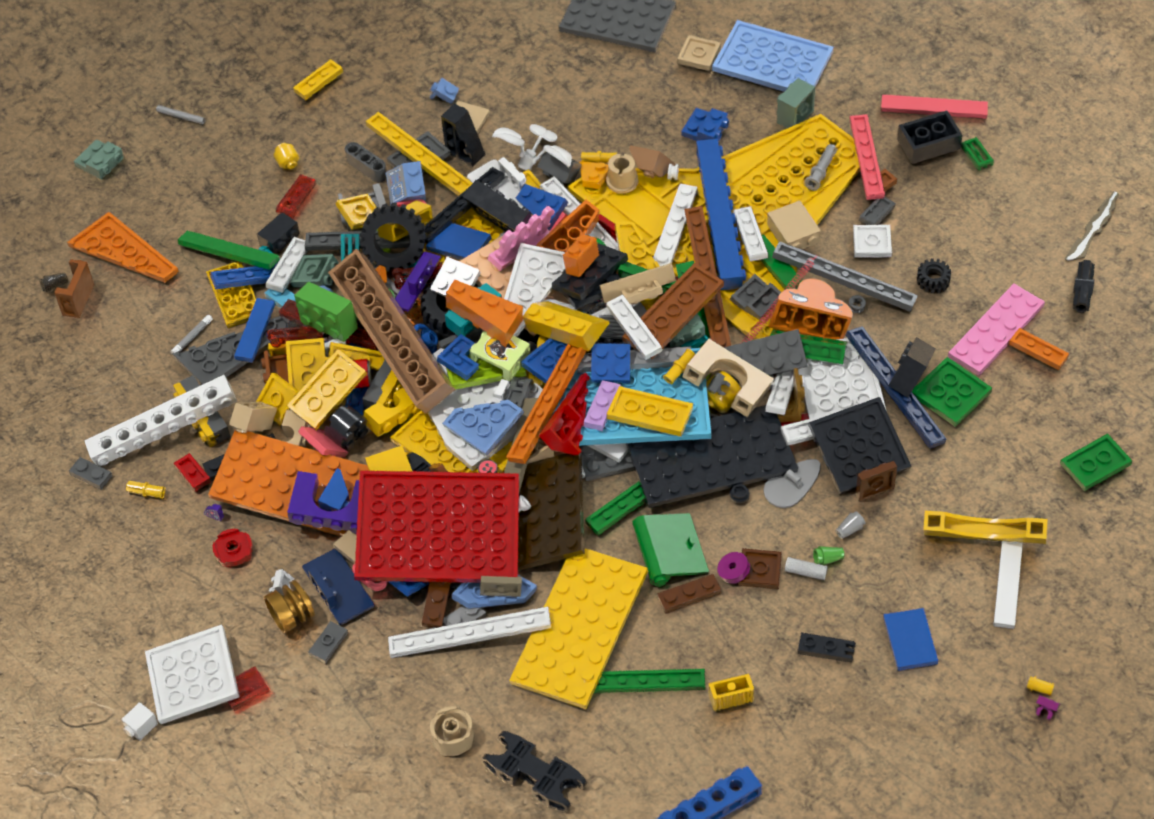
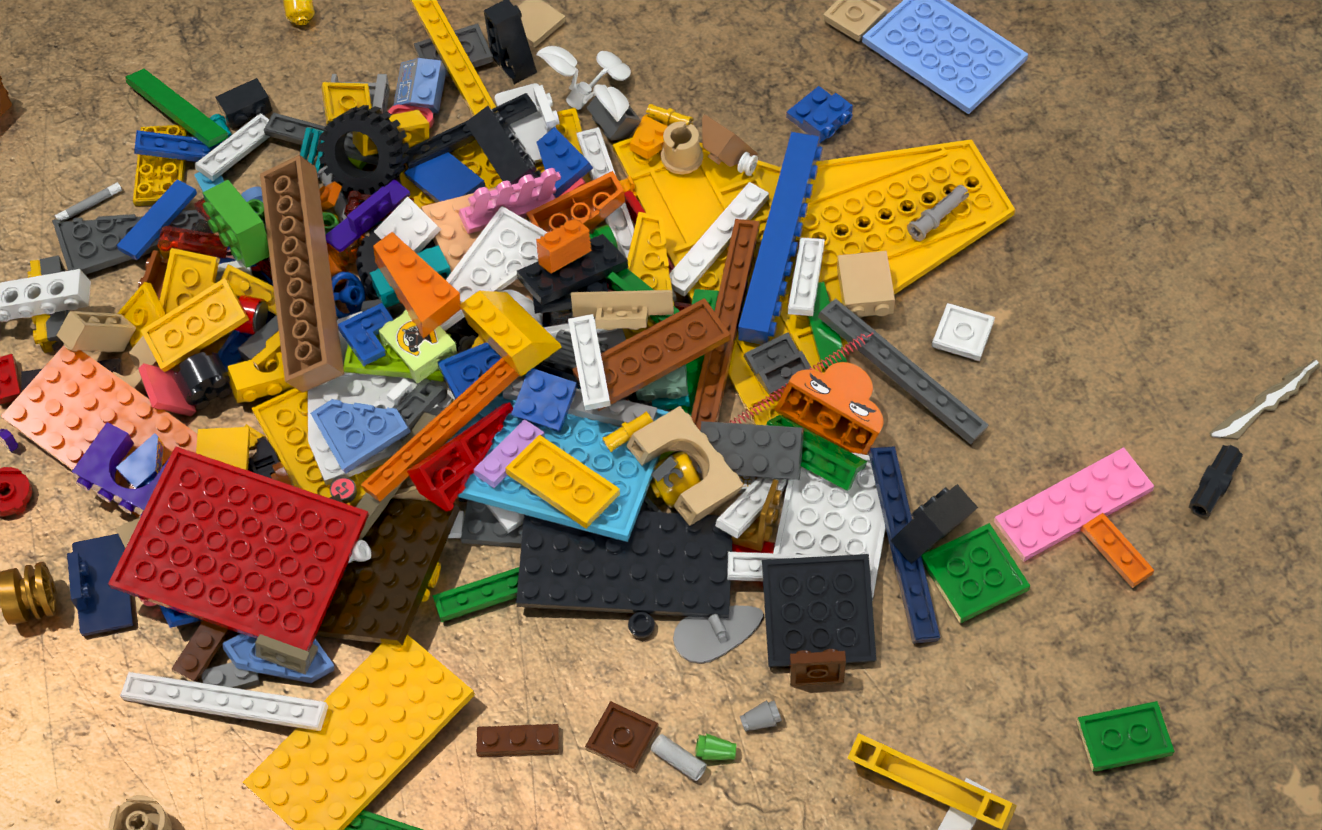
camera: 20 degrees right, 5 degrees up
orange wing [67,212,179,283] -> none
white tile [269,569,295,596] -> none
clear red plate [276,174,316,219] -> none
sand green plate [290,254,339,287] -> none
dark grey plate [308,621,348,664] -> none
dark grey beam [345,142,387,183] -> none
door [632,513,709,587] -> none
magenta piece [717,552,750,584] -> none
sand green brick [776,78,815,128] -> none
dark grey bush [848,295,866,313] -> none
coral tile [849,114,885,200] -> none
dark grey plate [859,197,896,225] -> none
dark orange plate [880,169,897,192] -> none
coral tile [881,95,988,119] -> none
black brick [897,110,963,164] -> none
black tyre [917,258,951,294] -> none
green tile [961,137,994,171] -> none

